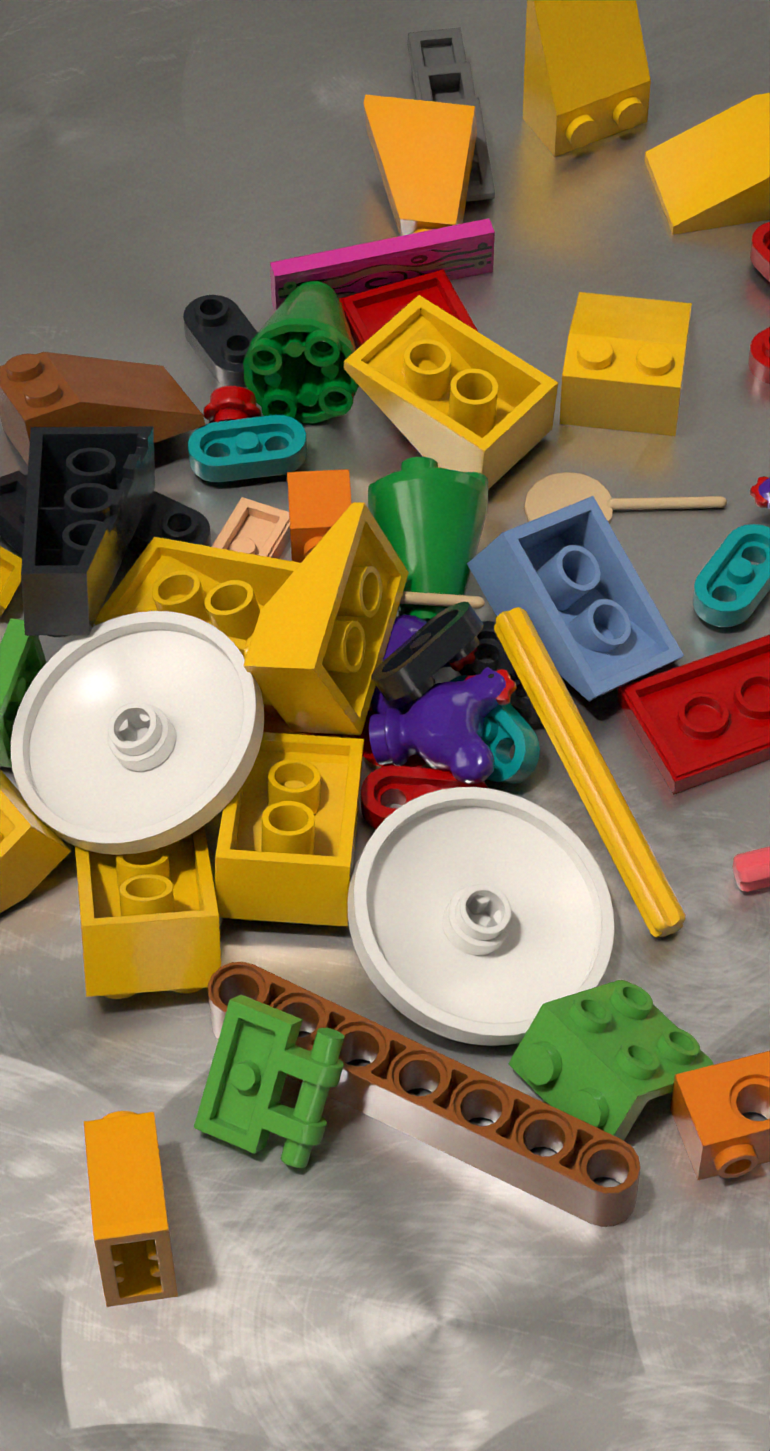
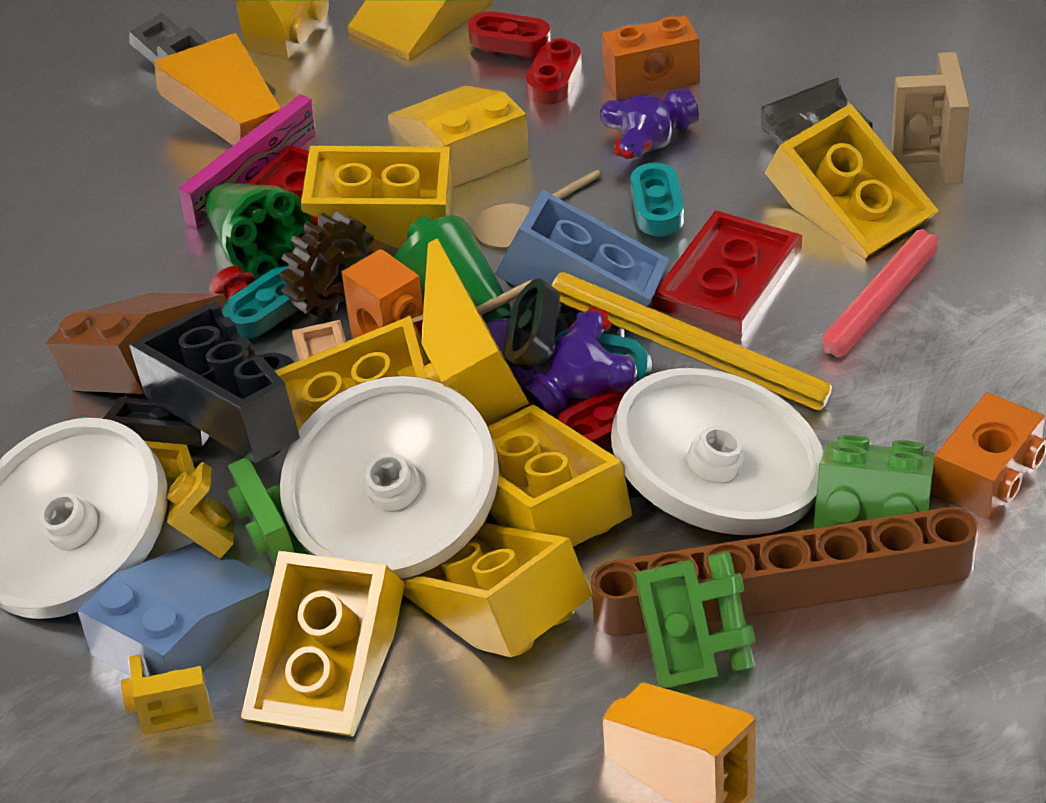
camera: 35 degrees left, 10 degrees down
black plate [183,295,258,388] -> none
none -> dark brown gear [279,211,376,318]

